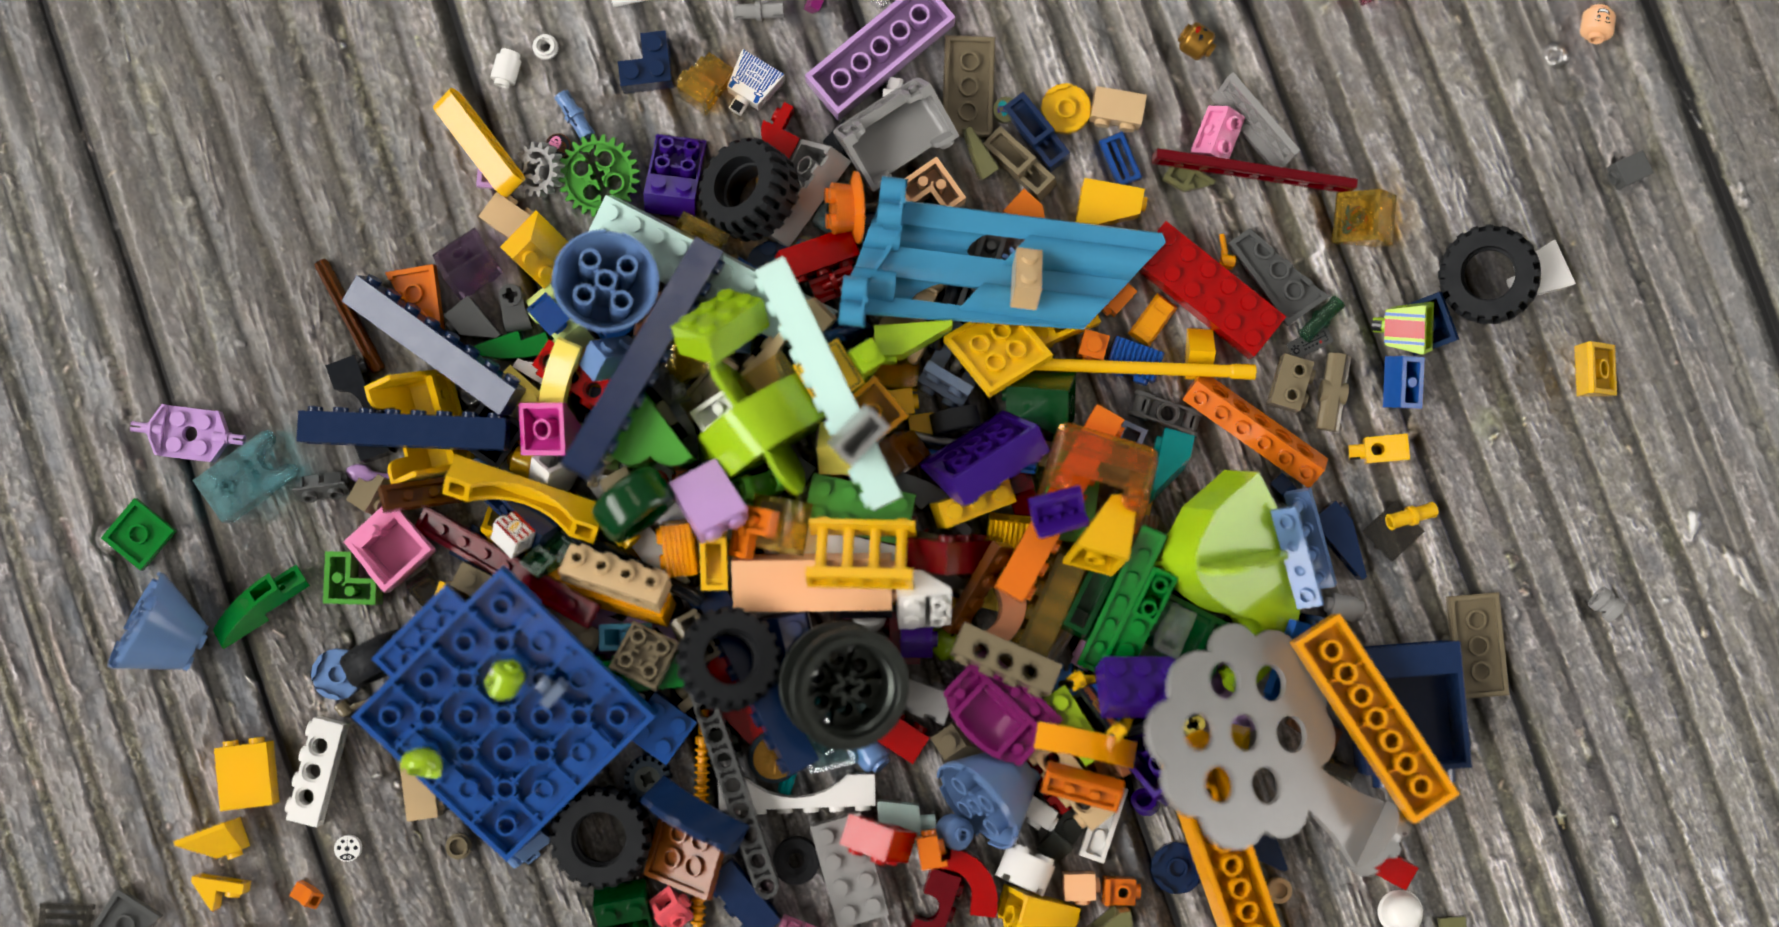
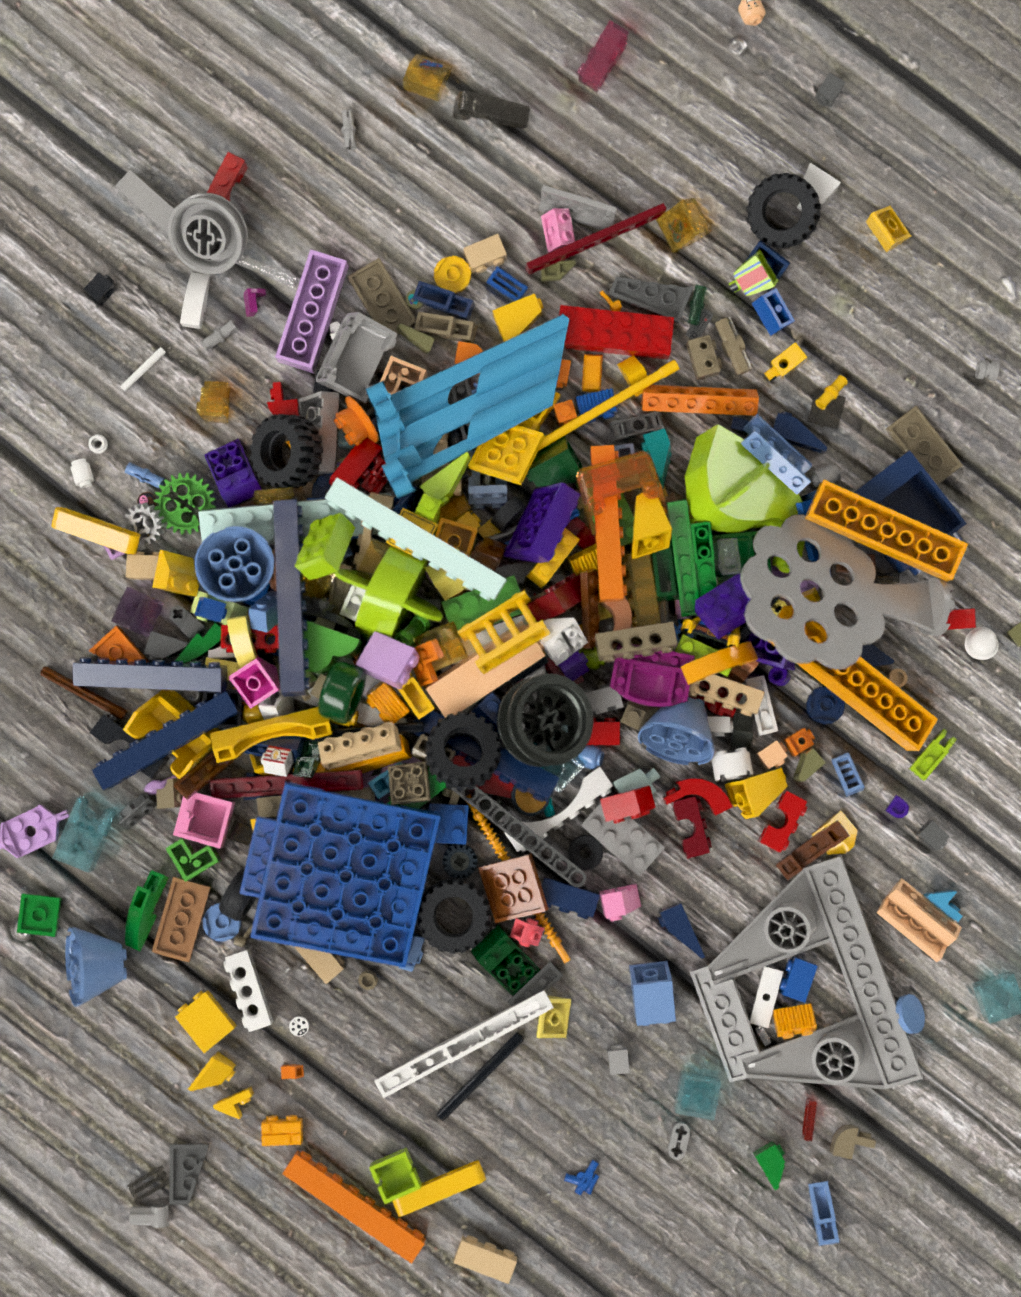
camera: 25 degrees left, 0 degrees up
lime hair [400,747,442,778] -> none
lime head [485,659,525,701] -> none
sand blue tile [535,675,569,710] -> none
dark blue brick [618,30,674,94] -> none
dark blue windscreen [640,775,750,854] -> none
white torso [727,49,785,116] -> none
light grey brick [827,405,890,466] -> none
orange brick [916,828,948,871] -> none
medium blue head [936,814,974,851] -> none
tan brick [1010,247,1043,310] -> none
dark purple bracket [1028,485,1089,539] -> none
orange slope [1040,761,1125,813] -> none
pearl gold head [1177,22,1216,60] -> none
none -> medium nougat plate [152,877,211,962]

